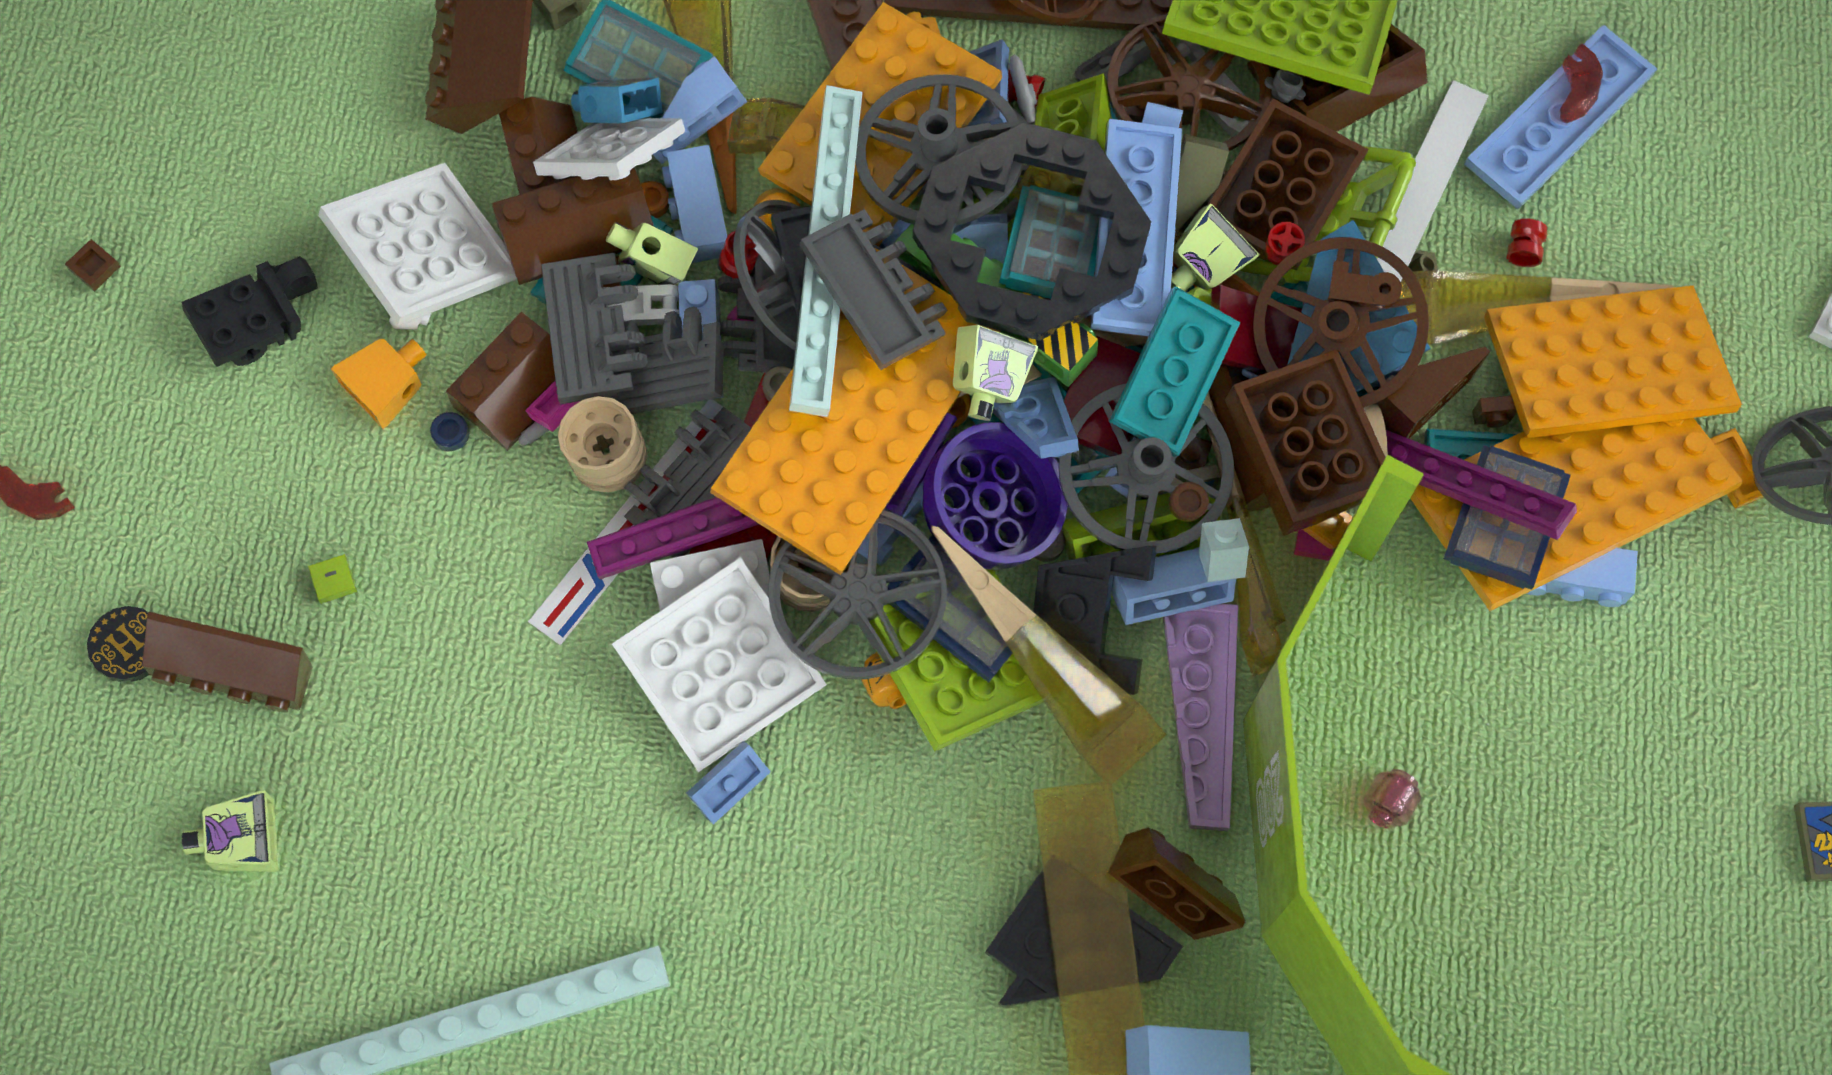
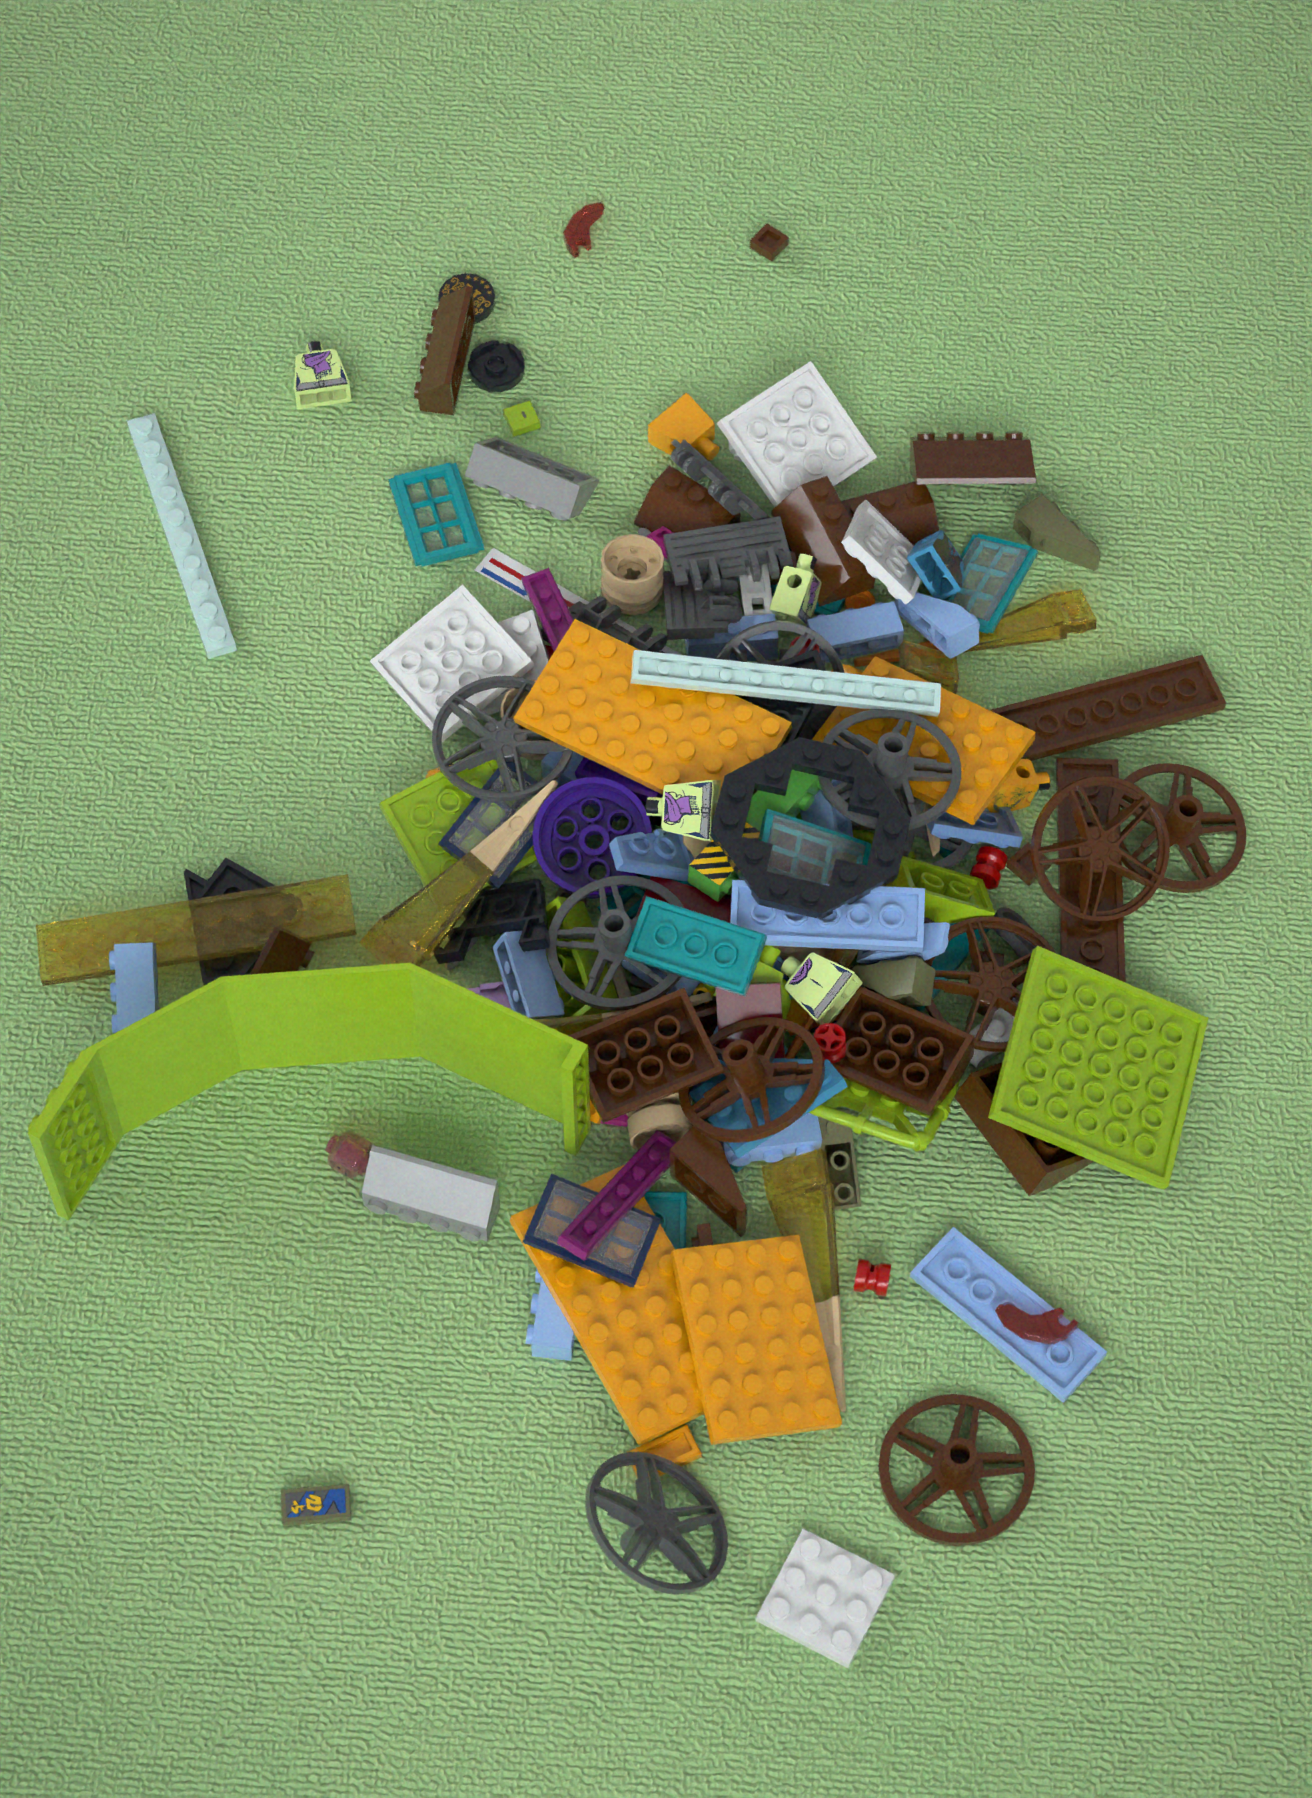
camera: 90 degrees right, 10 degrees down
black plate [182,256,317,367] -> none
dark blue tile [430,412,469,451] -> none
medium blue plate [686,741,770,824] -> none
dark grey hinge [799,209,948,371] -> none
light grey piece [1008,55,1037,124] -> none
reddish brown tile [1169,482,1209,522] -> none
light aqua brick [1199,518,1249,582] -> none
dark grey plate [1264,70,1305,102] -> none
reddish brown leg [1328,260,1402,309] -> none
white sticker [1377,80,1489,282] -> none
none -> slope [362,1145,500,1242]
none -> teal piece [388,462,484,567]
none -> light grey slope [465,437,600,521]
none -> black tile [468,341,525,392]
none -> dark grey hinge [670,439,771,520]
none -> reddish brown wheel [878,1394,1035,1546]
none -> reddish brown plate [1006,842,1051,886]

